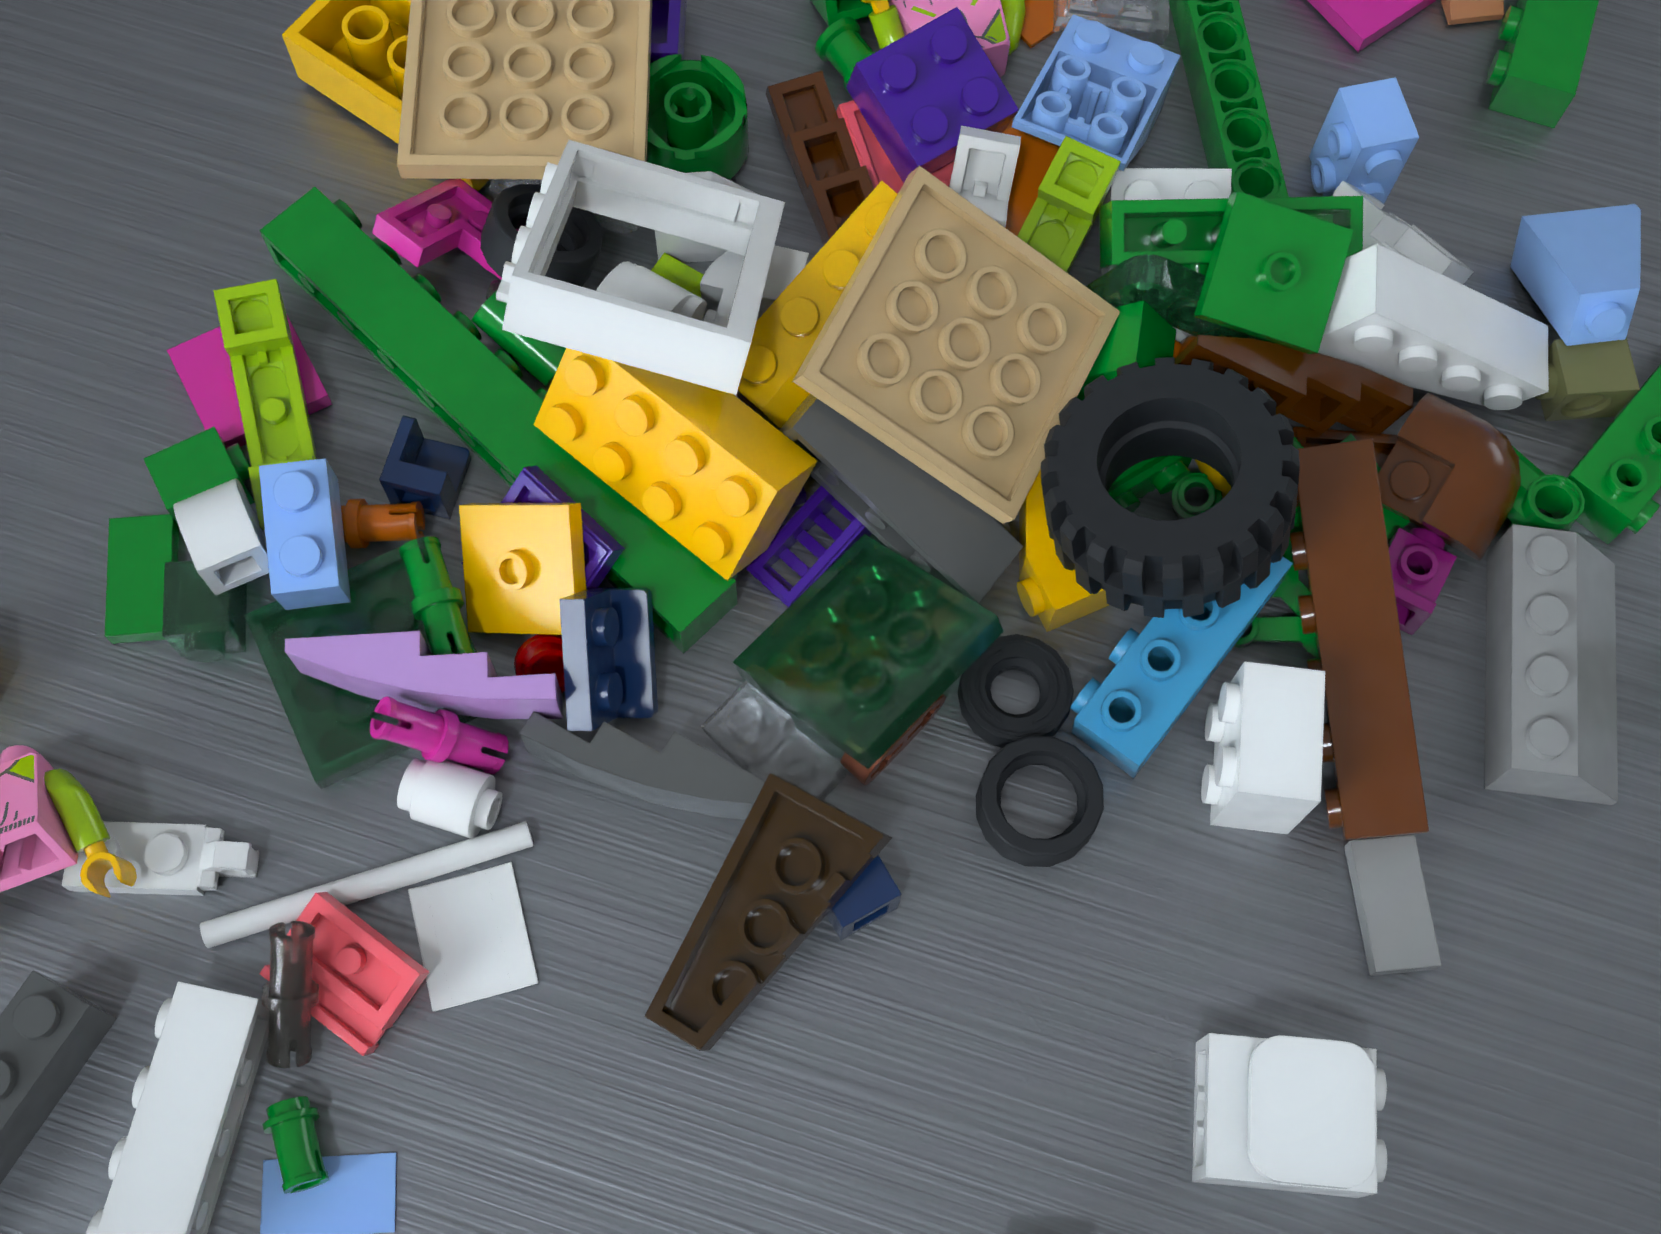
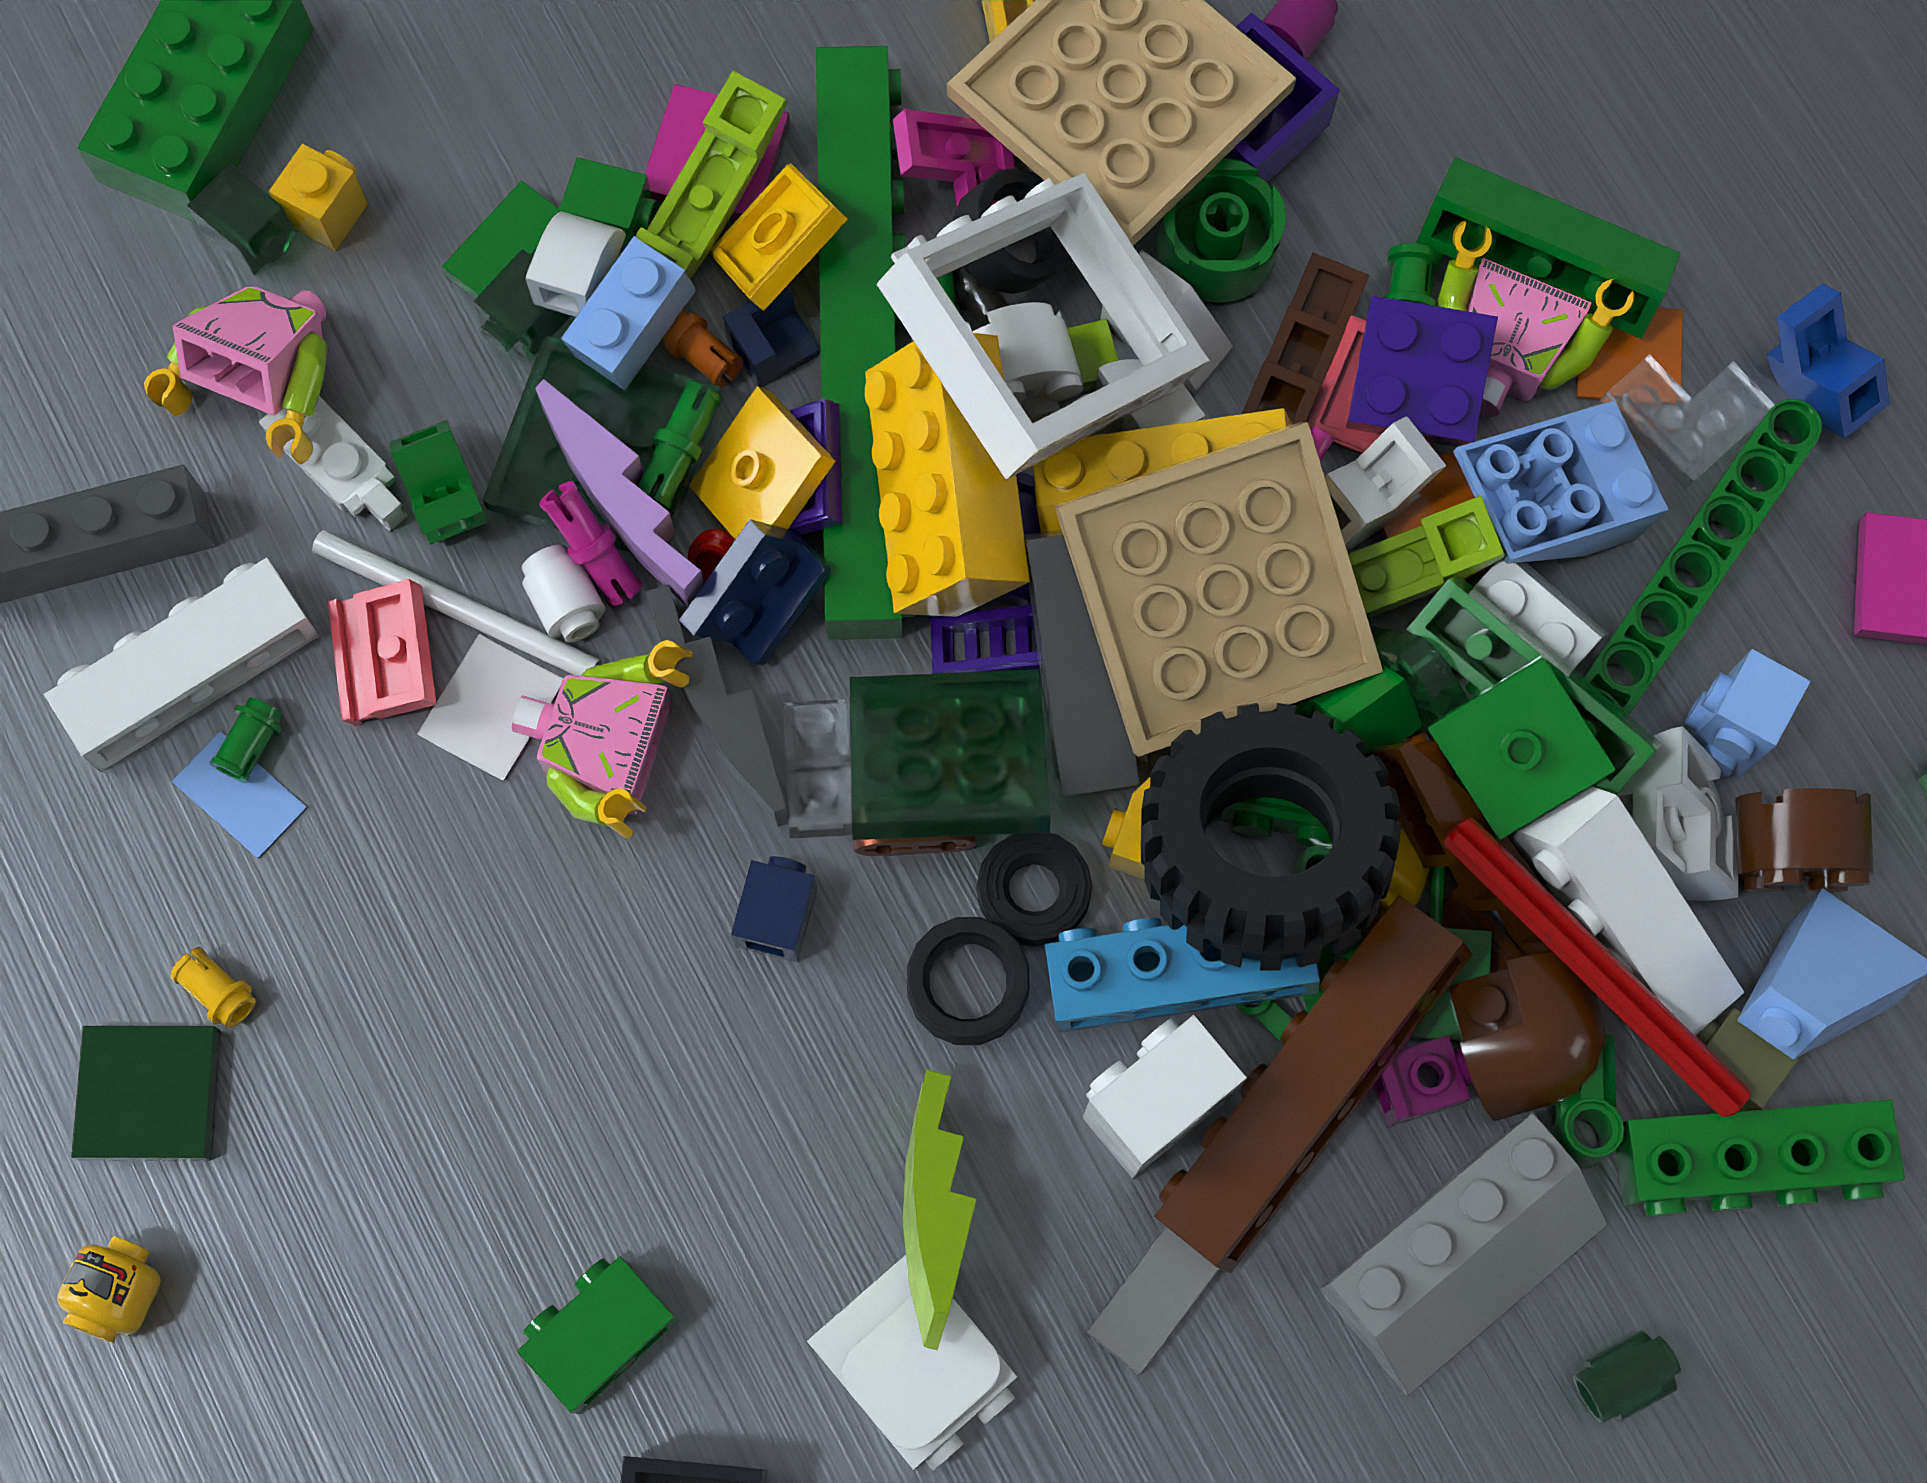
camera: 45 degrees right, 5 degrees up
clear smoke pin [262,921,319,1068] -> none
dark brown wing [644,773,892,1051] -> none
none -> green brick [389,420,489,545]
none -> torso [512,640,693,838]
none -> yellow plate [709,163,848,311]
none -> lime slope [903,1069,977,1350]
none -> red axle [1444,817,1751,1117]
none -> reddish brown brick [1735,788,1874,893]

